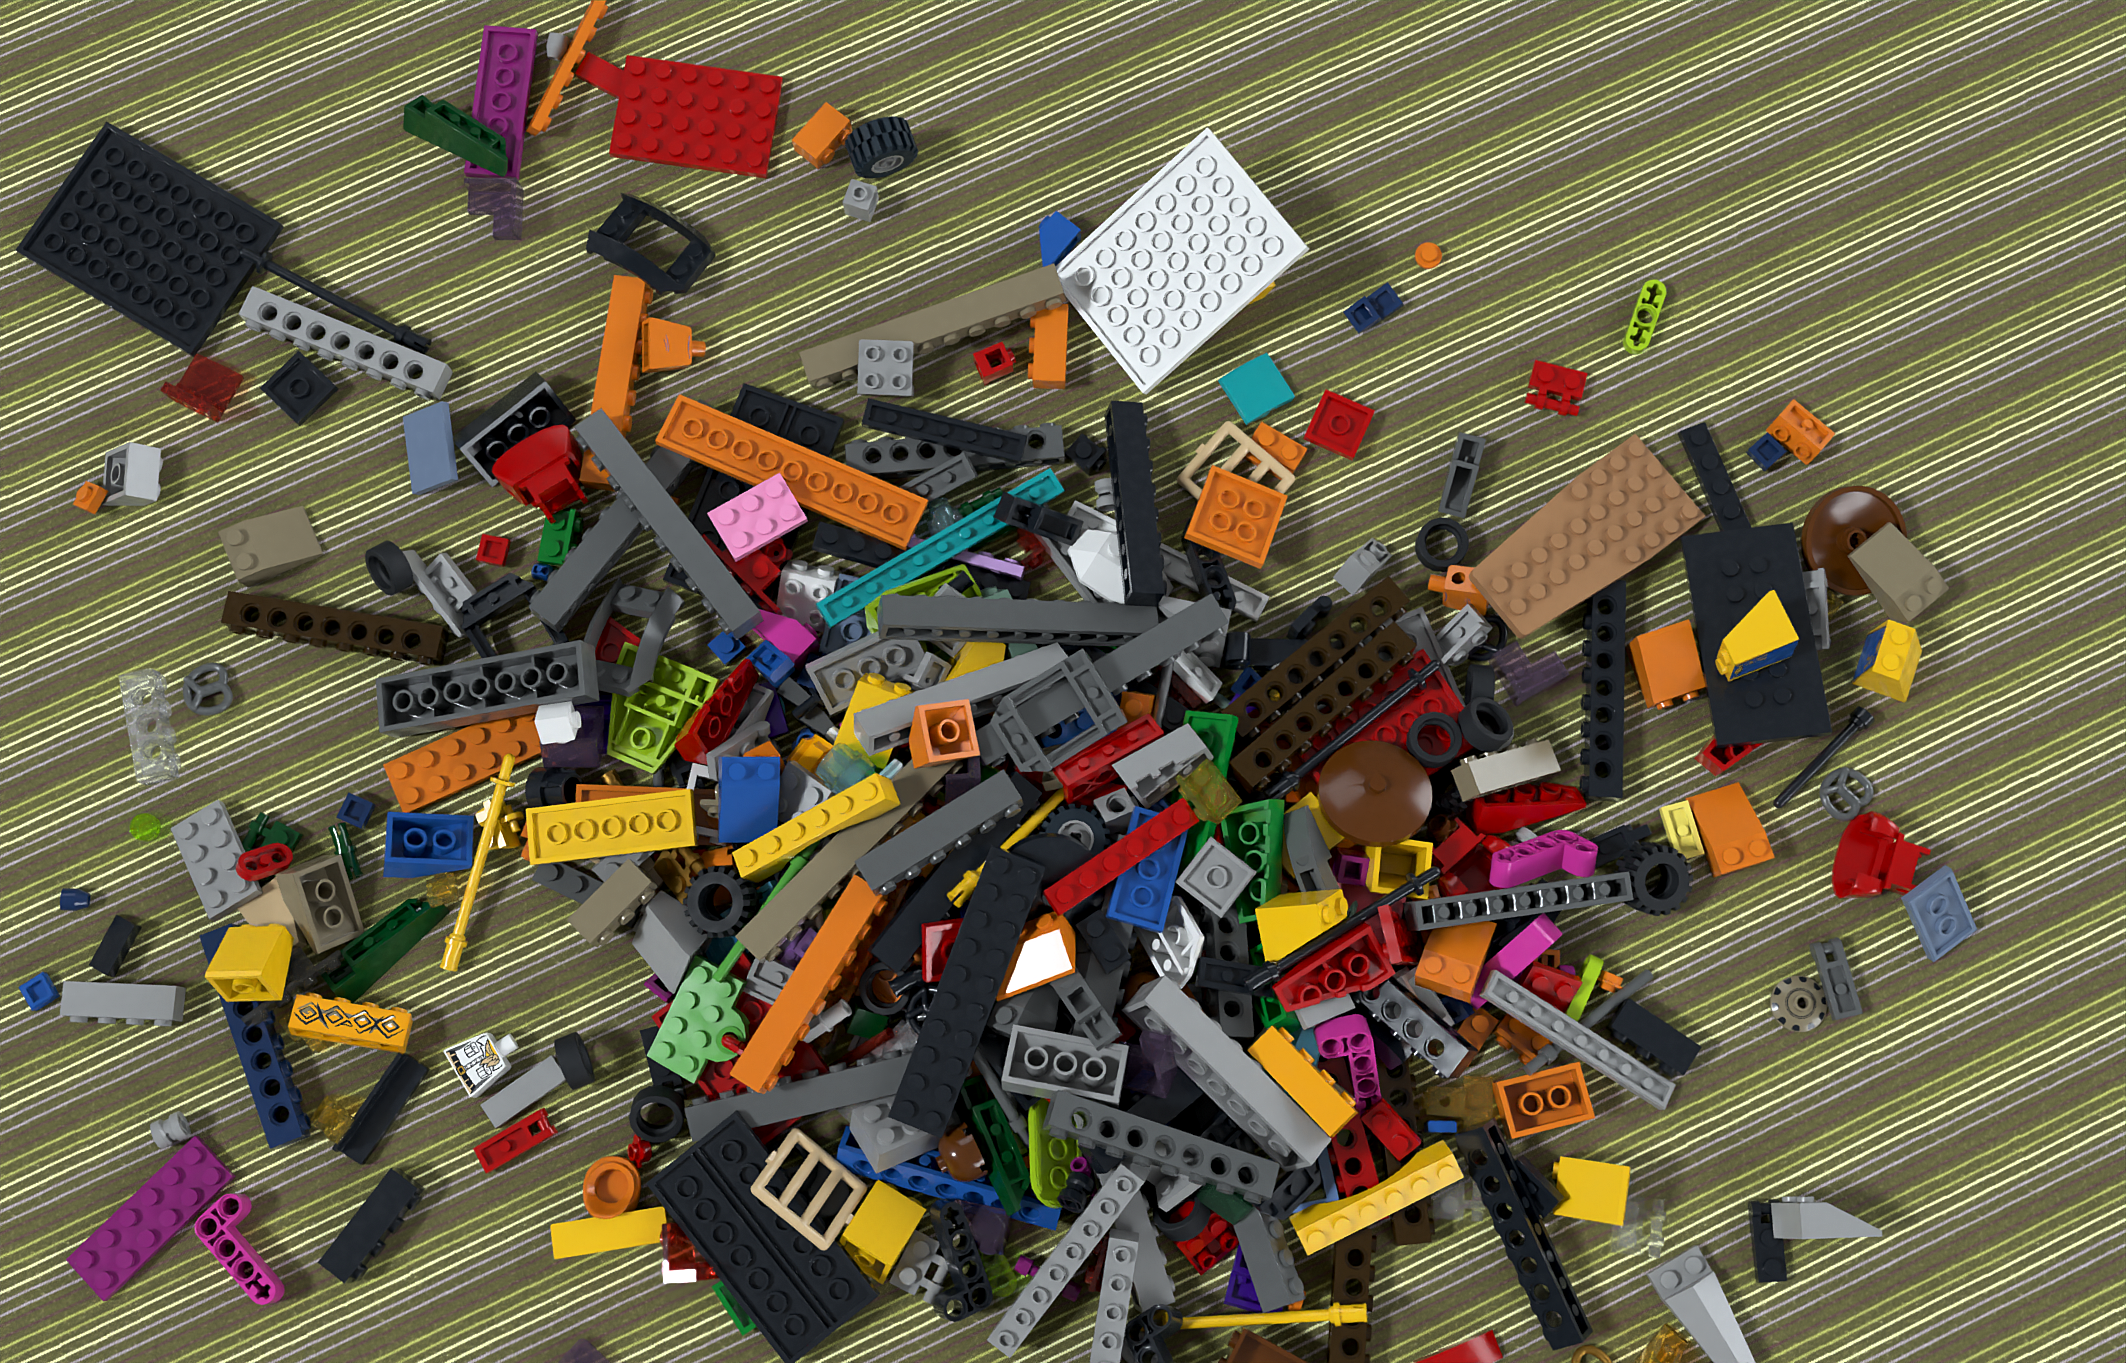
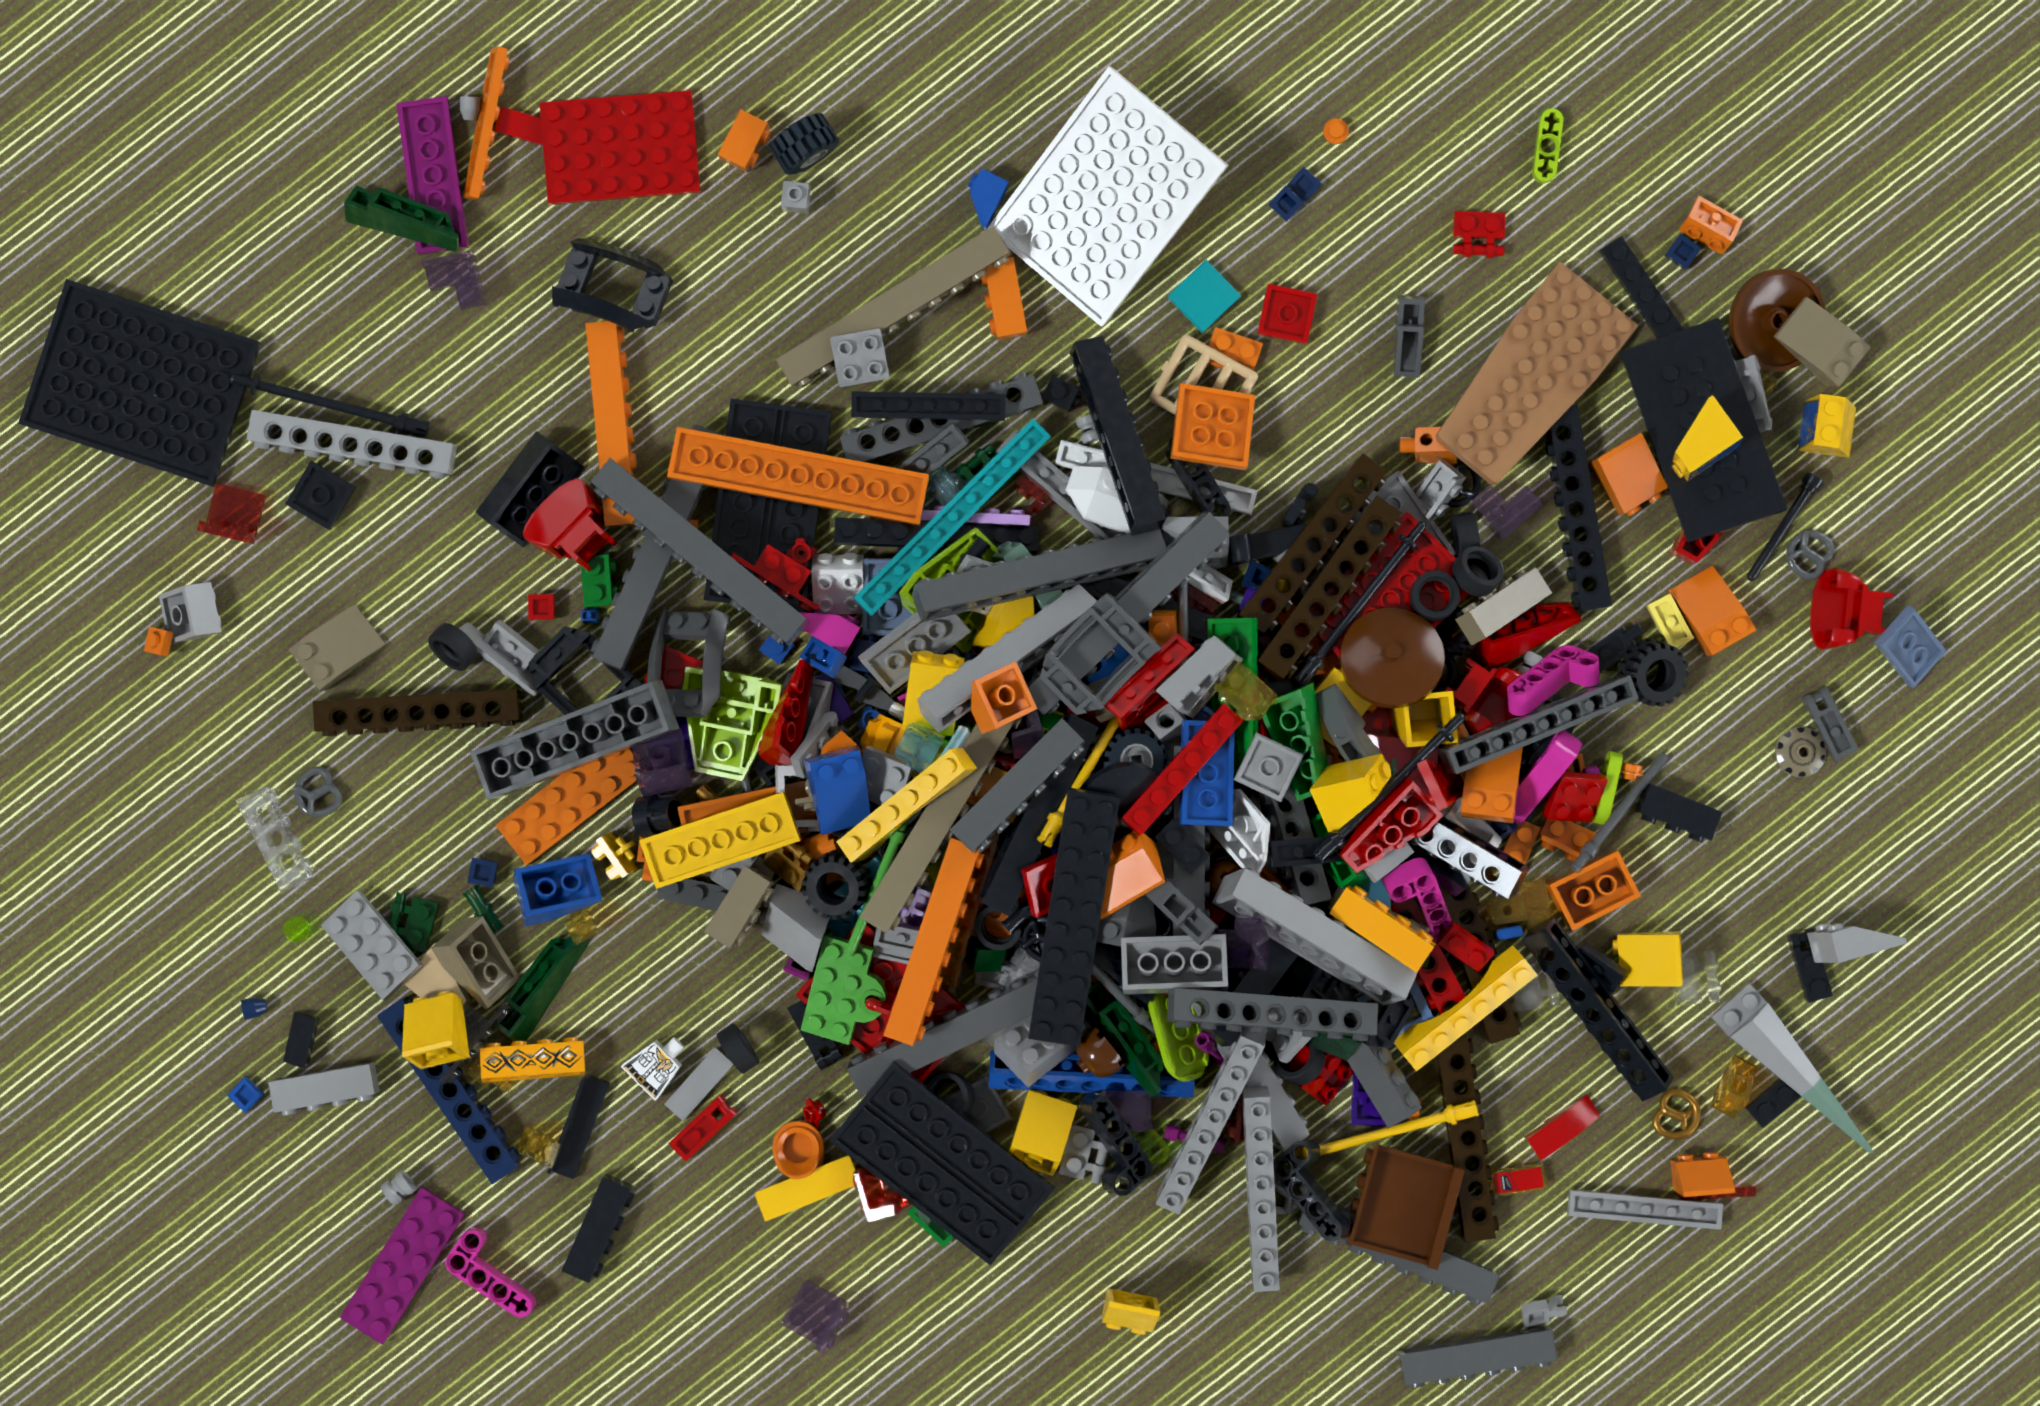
camera: 15 degrees left, 10 degrees up
red plate [236,843,293,881] -> none
sand blue tile [403,401,458,495] -> none
yellow bar [440,753,515,971] -> none
white brick [534,701,581,744] -> none
black tyre [629,1085,685,1143] -> none
orange torso [642,317,706,373] -> none
bright pink plate [707,473,808,562] -> none
tan bar [751,1128,867,1251] -> none
white axle [802,999,852,1043] -> none
clear red bar [829,1028,895,1067] -> none
light grey bracket [903,652,952,691] -> none
red brick [973,341,1016,386] -> none
black slope [994,492,1084,546] -> none
black wheel [1057,1171,1096,1213] -> none
magenta brick [1332,847,1370,886] -> none
light grey slope [1333,538,1393,595] -> none
black tyre [1415,517,1469,572] -> none
reddish brown plate [1426,814,1458,843] -> none
light grey tile [1479,970,1676,1110] -> none

